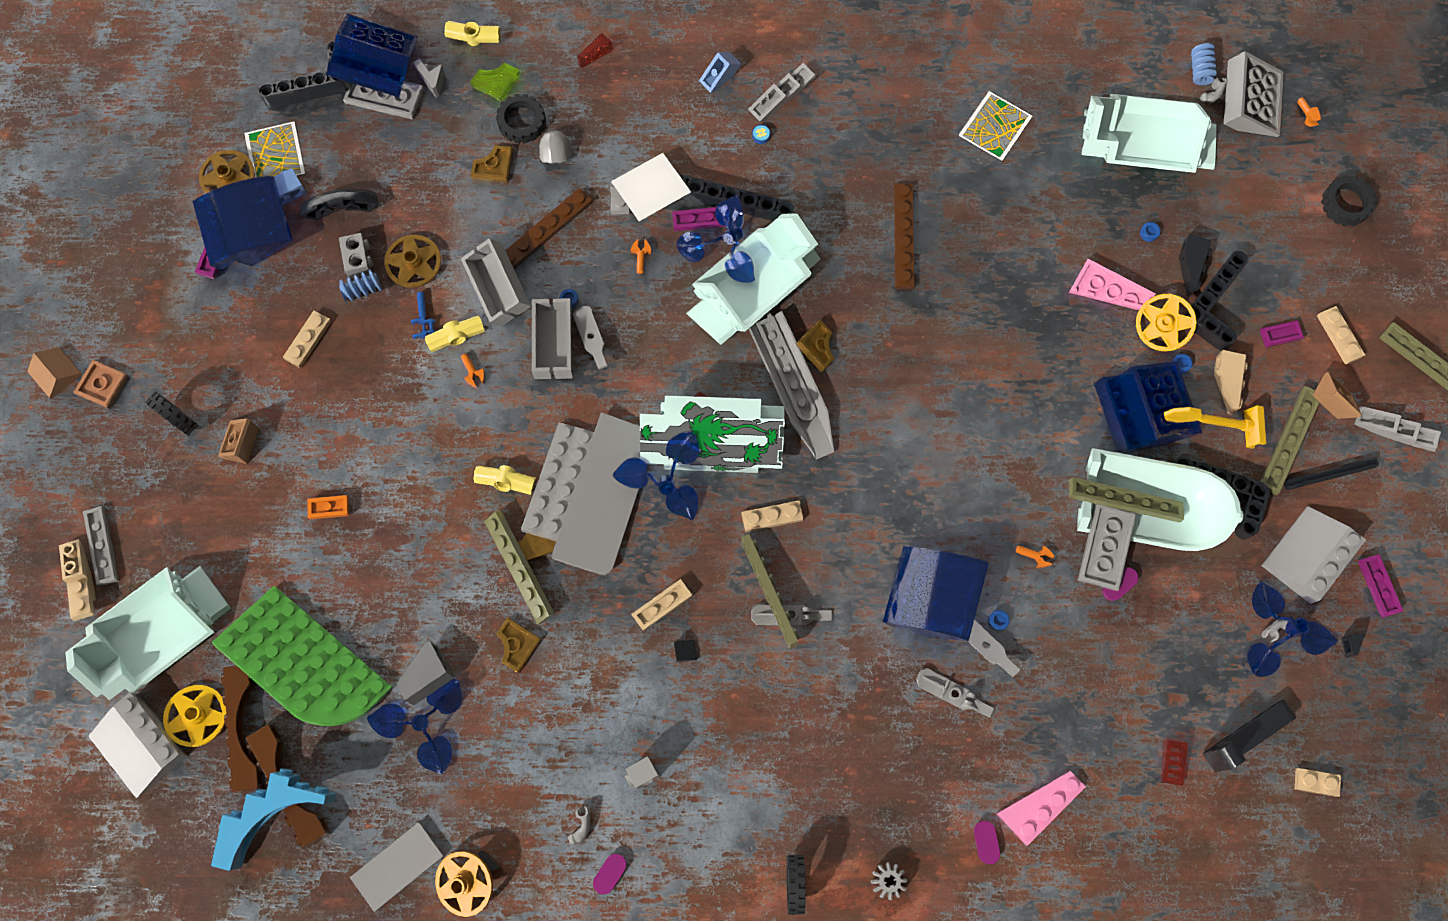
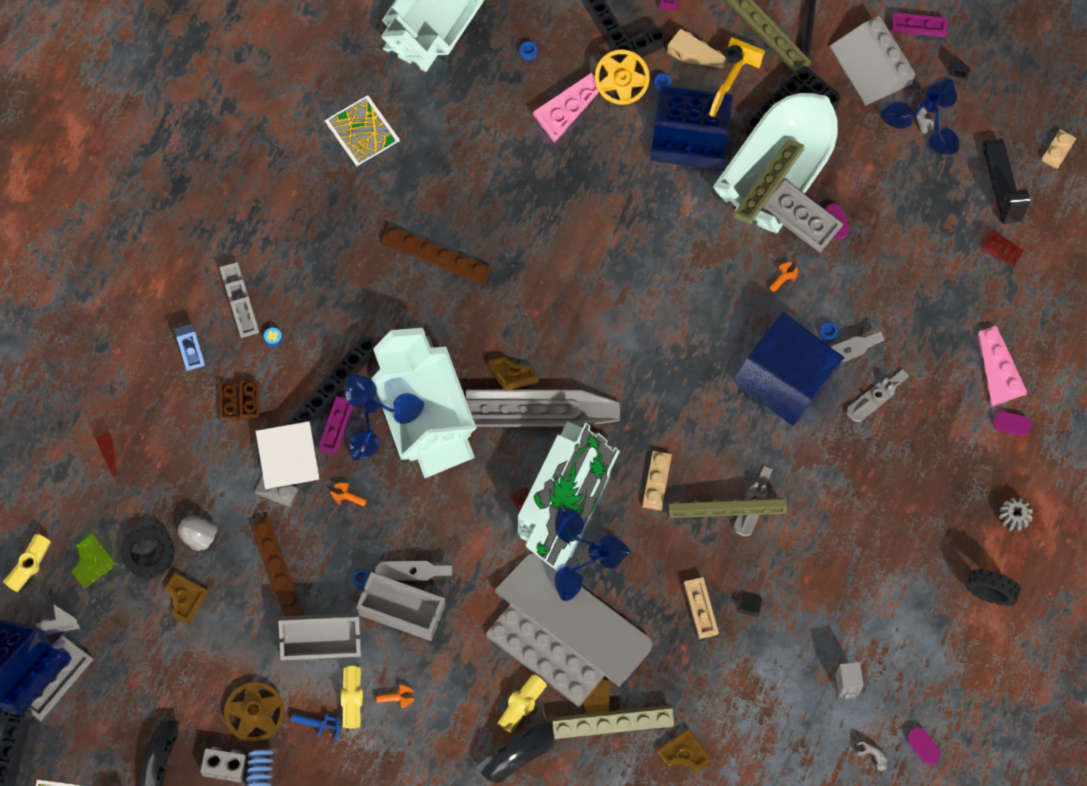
camera: 70 degrees left, 5 degrees down
black slope [1179,233,1212,297] -> none
none -> reddish brown slope [218,380,259,421]
none -> black brick [476,721,554,783]
none -> black tile [725,45,744,63]

